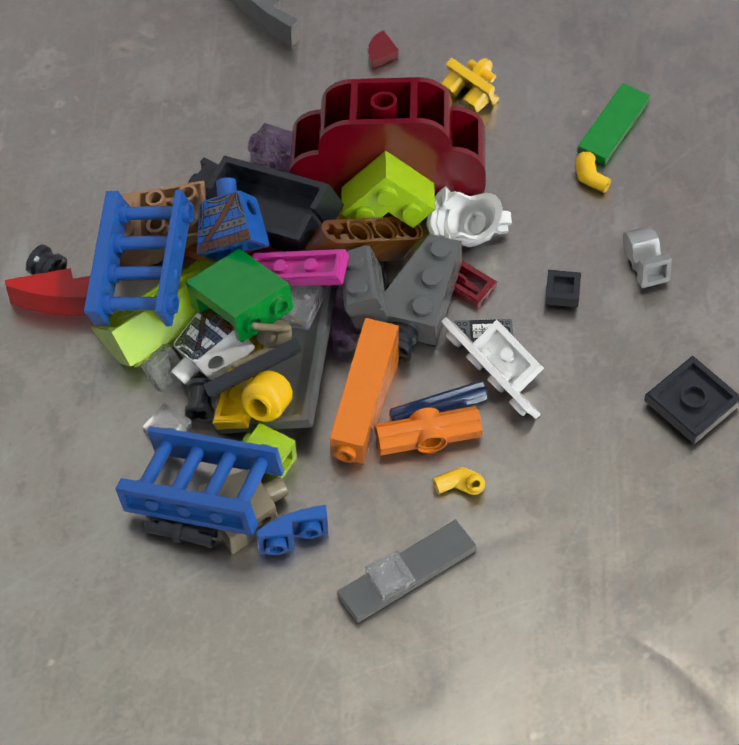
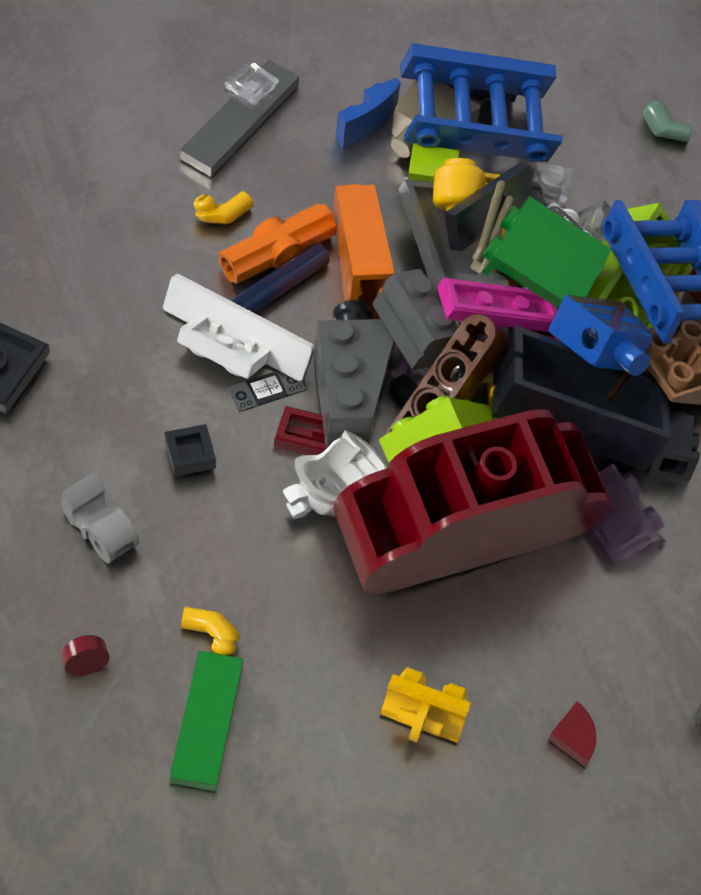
camera: 150 degrees right, 0 degrees up
none -> dark red tile [61,635,110,676]
none -> sand green arm [643,100,692,143]

